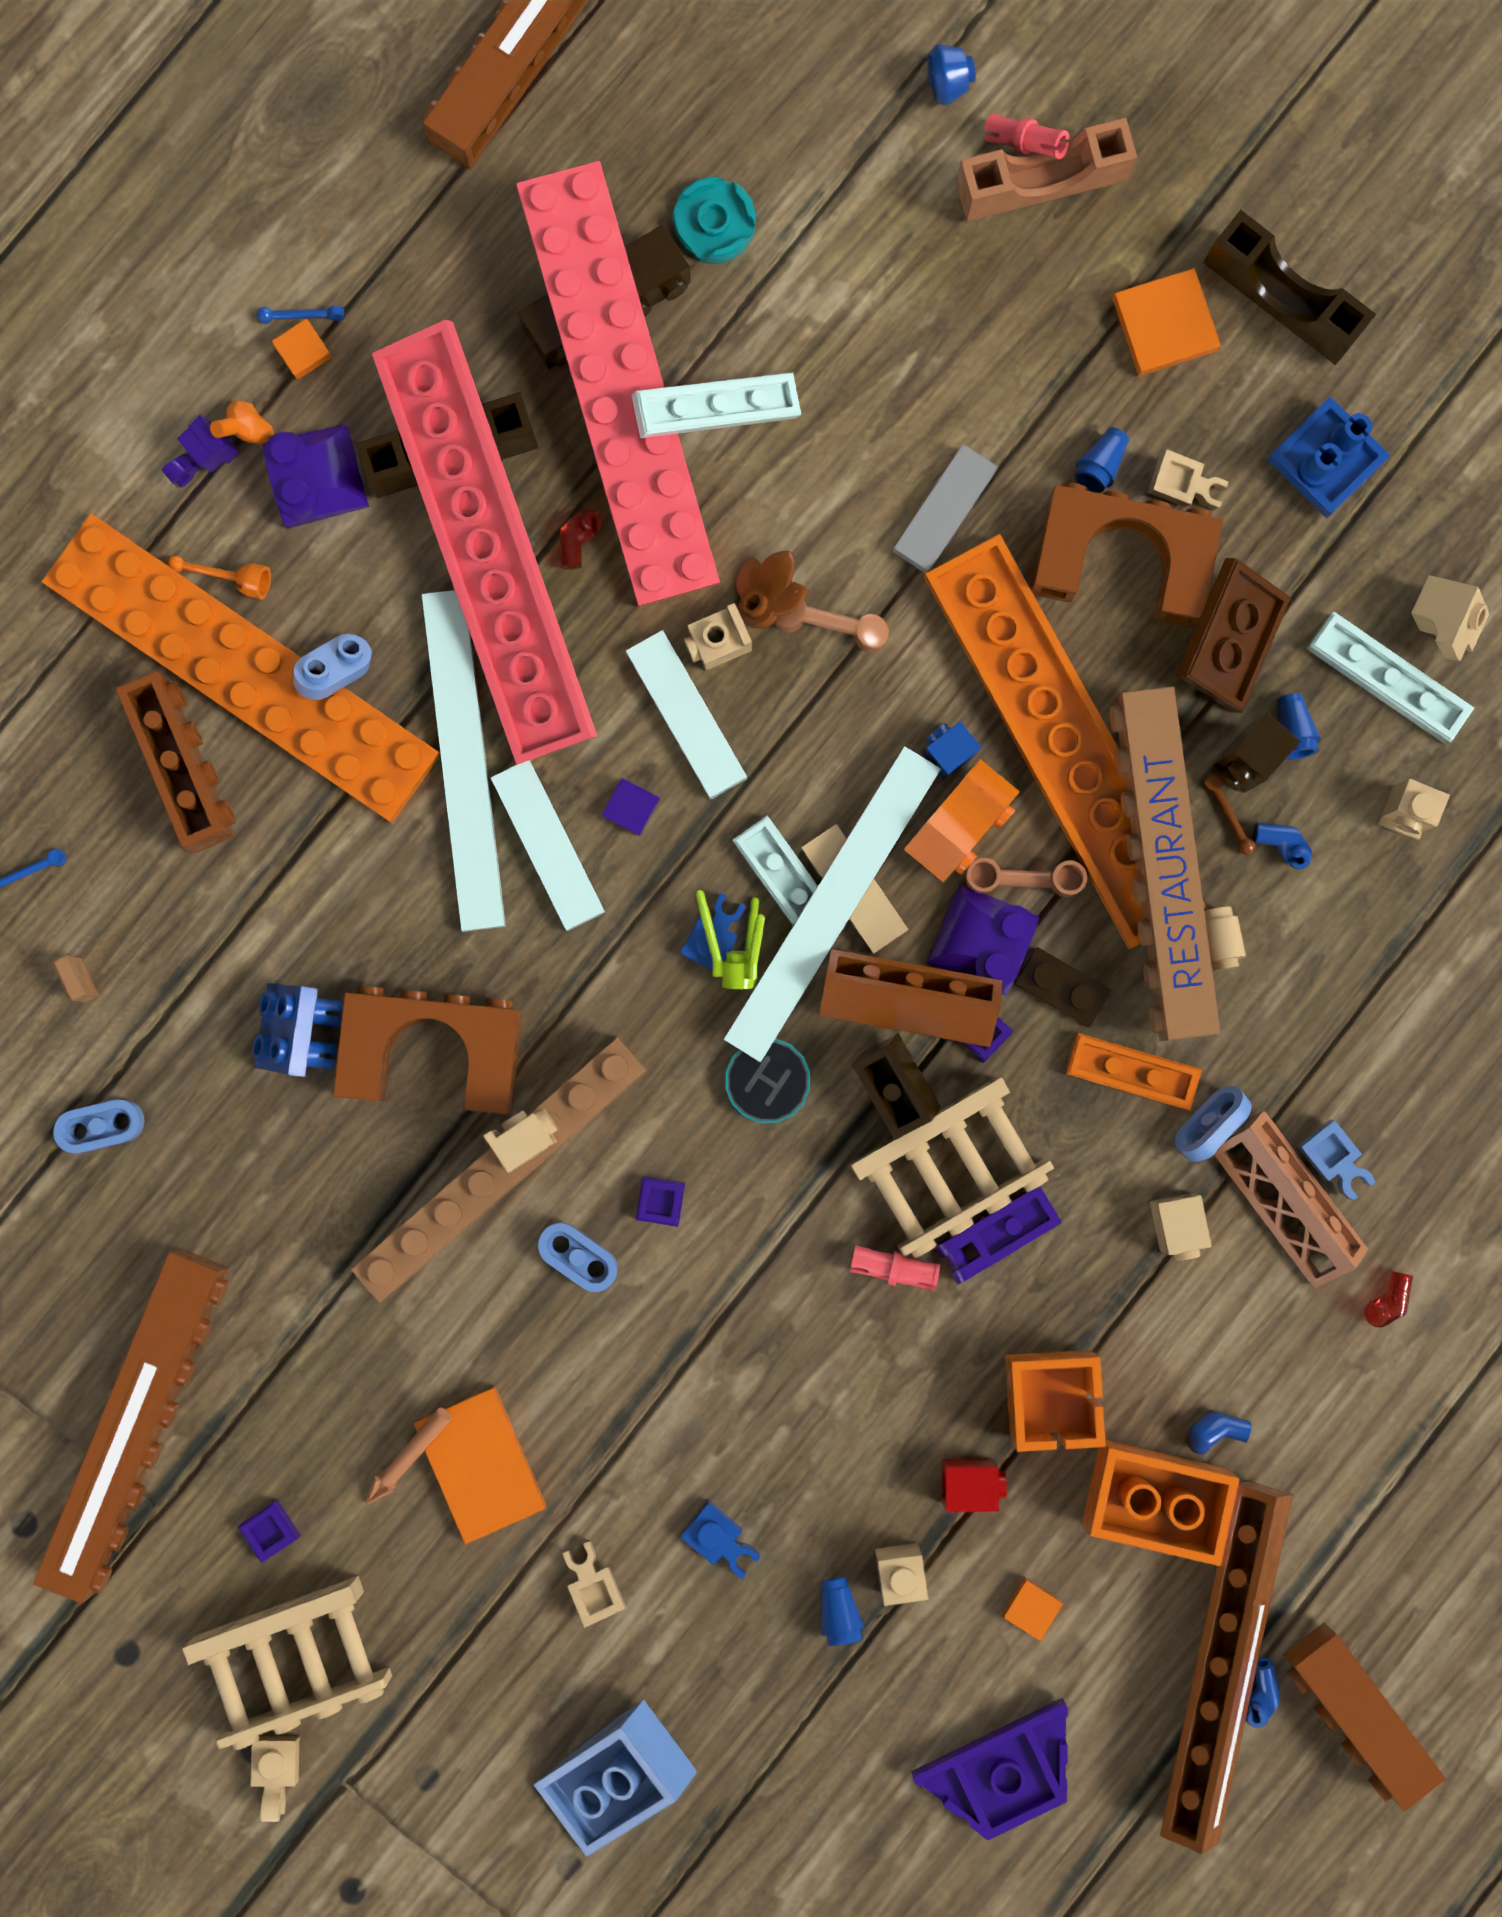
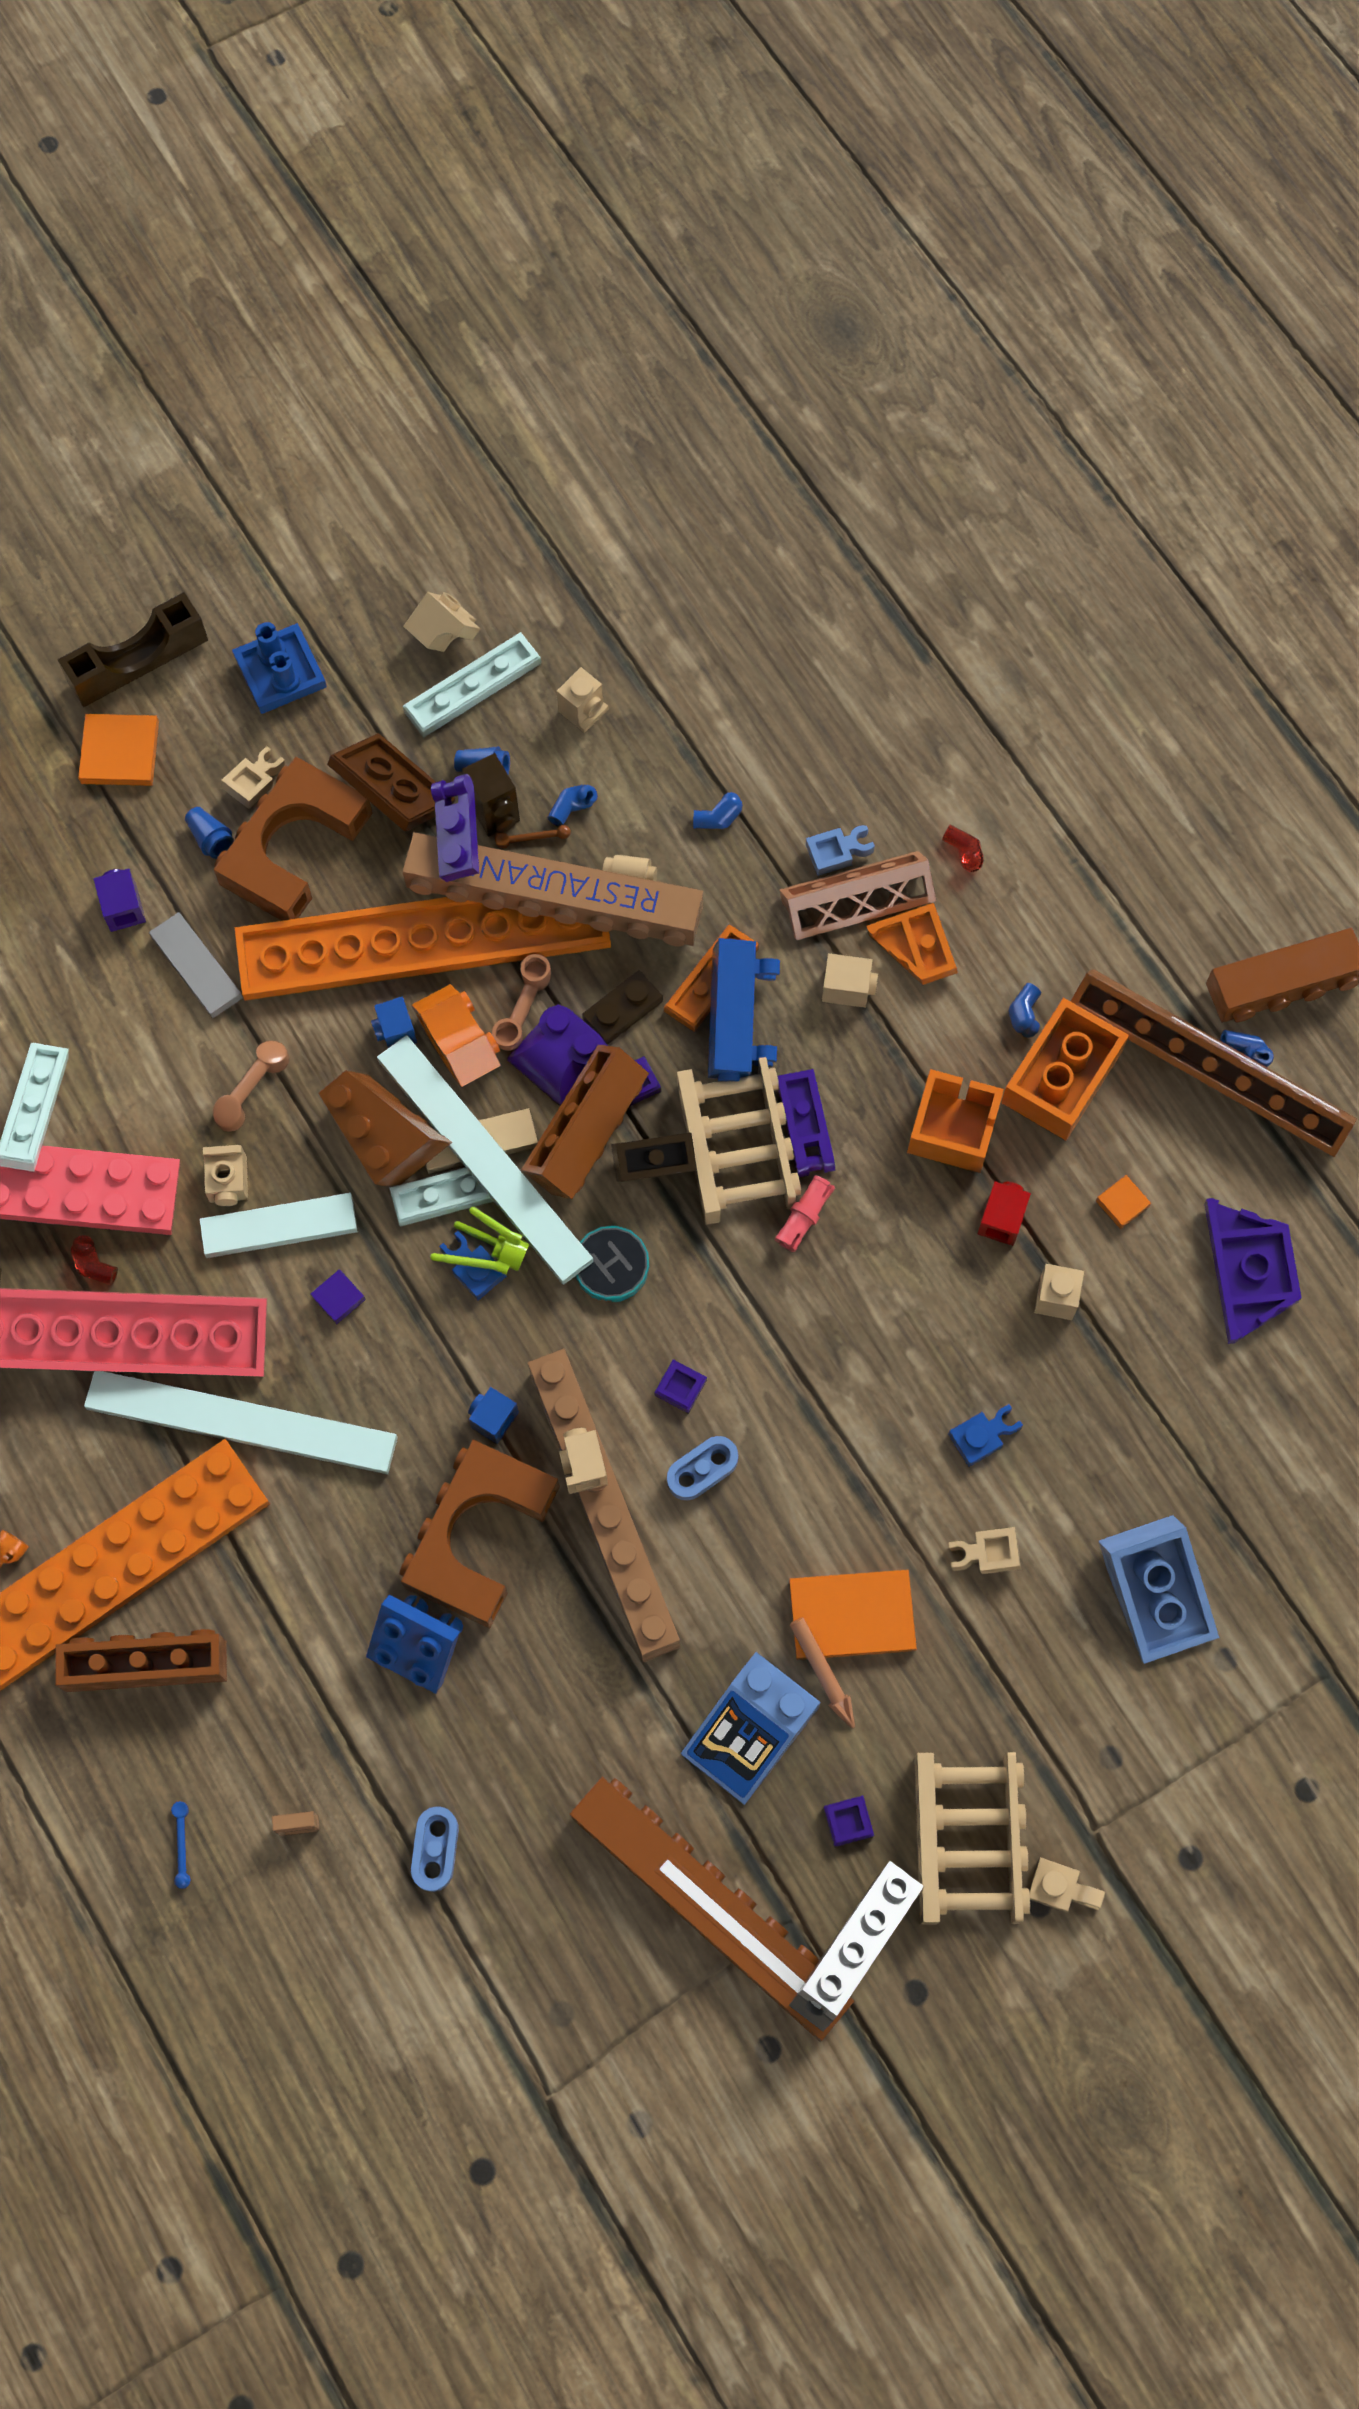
camera: 65 degrees left, 15 degrees down
medium blue plate [293,634,372,700] -> none
light aqua tile [491,761,606,931] -> none
dark orange plate [736,550,808,629] -> none
blue cone [821,1577,865,1646] -> none
medium blue plate [1175,1086,1252,1162] -> none
none -> dark purple brick [93,868,146,932]
none -> dark orange wedge [318,1070,453,1187]
none -> dark purple plate [431,774,479,882]
none -> blue plate [468,1387,519,1445]
none -> slope [681,1652,821,1806]
none -> blue arm [693,792,743,829]
none -> blue brick [708,938,780,1082]
none -> piece [789,1861,924,2032]
none -> orange wing [867,903,958,985]

